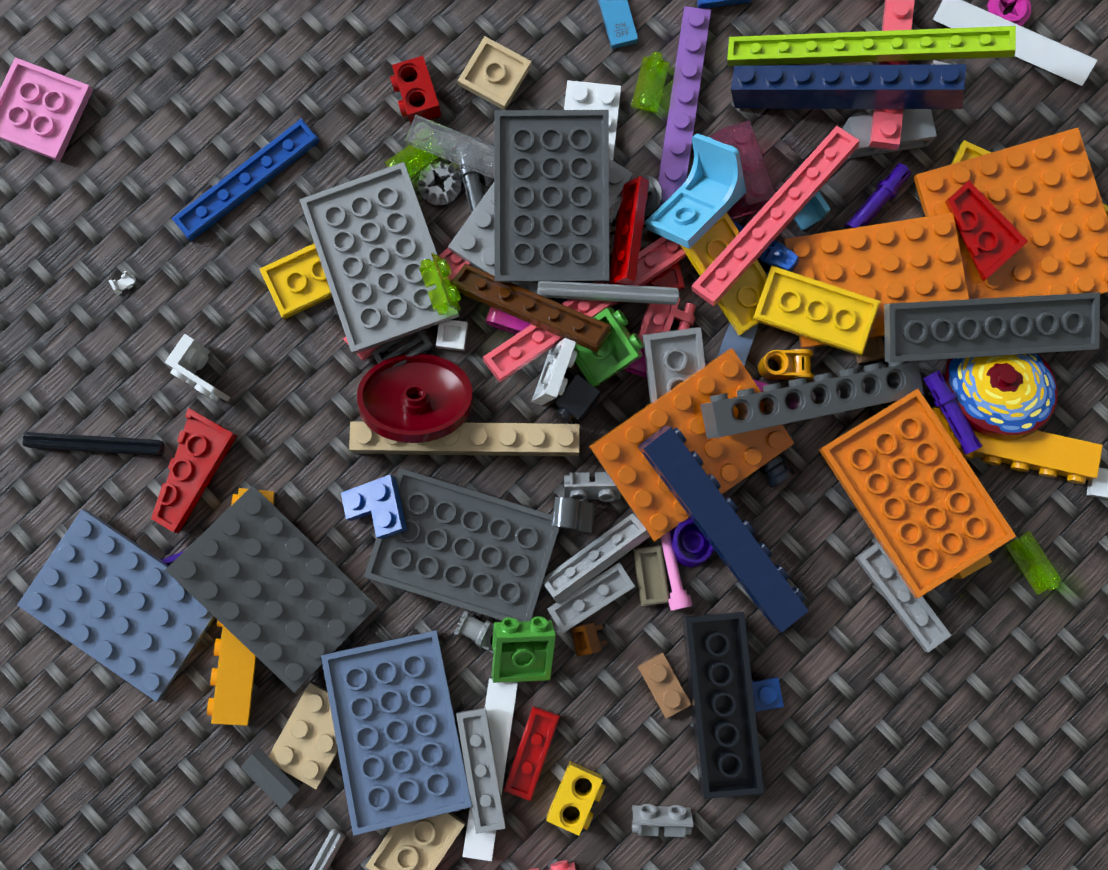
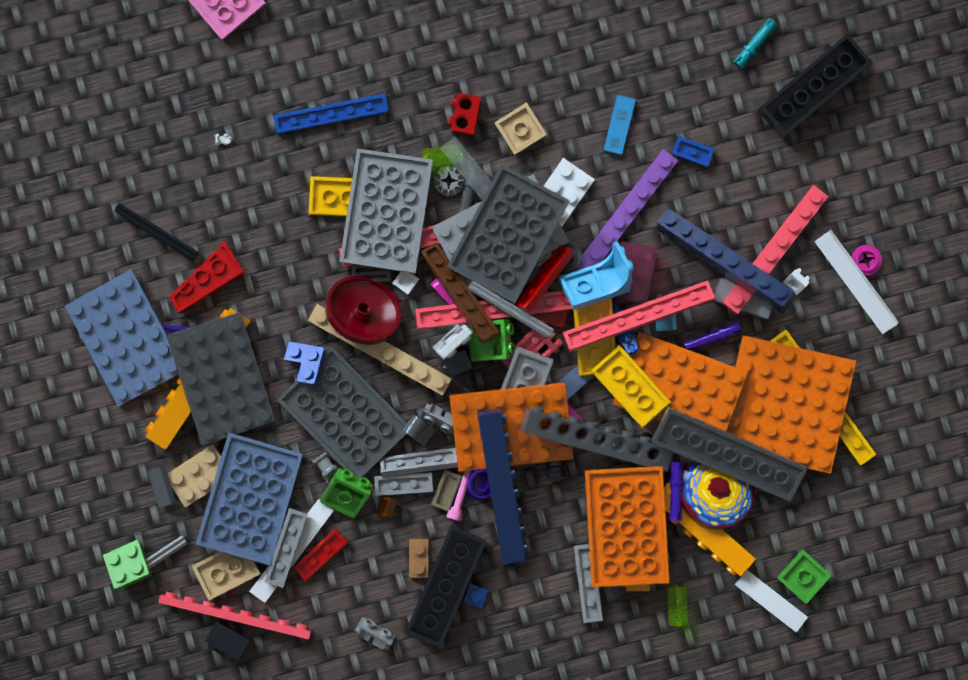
camera: 30 degrees right, 5 degrees up
white bracket [165,334,230,402] -> none
clear neon green hinge [419,252,461,315] -> none
yellow brick [546,761,605,836] -> none
clear neon green hinge [631,52,670,113] -> none
lime plate [727,26,1016,66] -> none
light orange piece [758,349,814,381] -> none
red wing [945,180,1028,281] -> none

